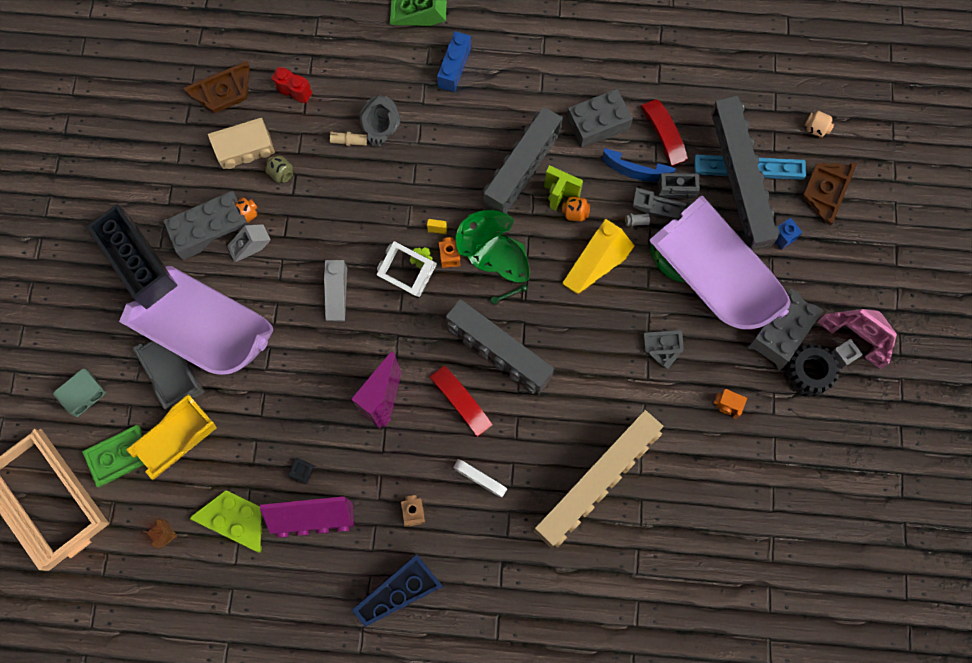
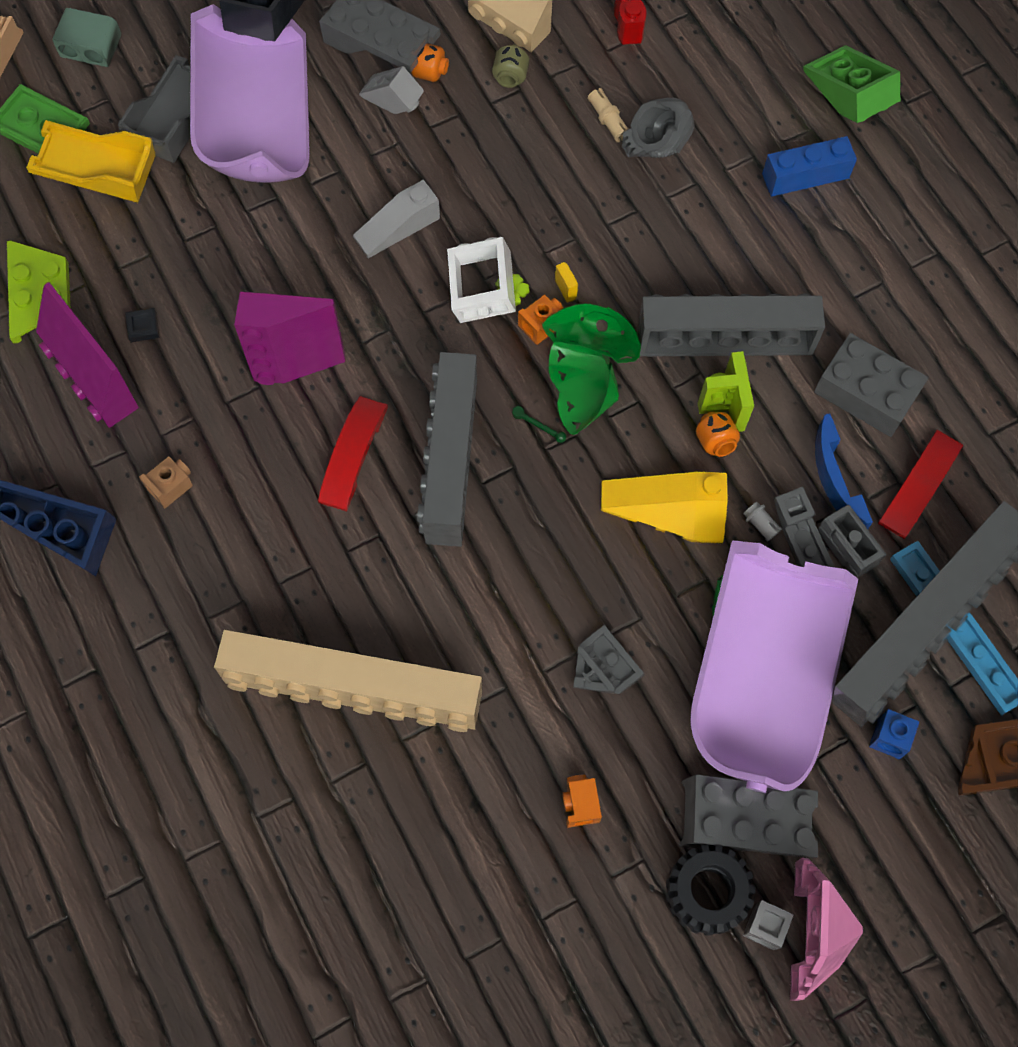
camera: 55 degrees right, 5 degrees down
white beam [453,459,507,498] -> none

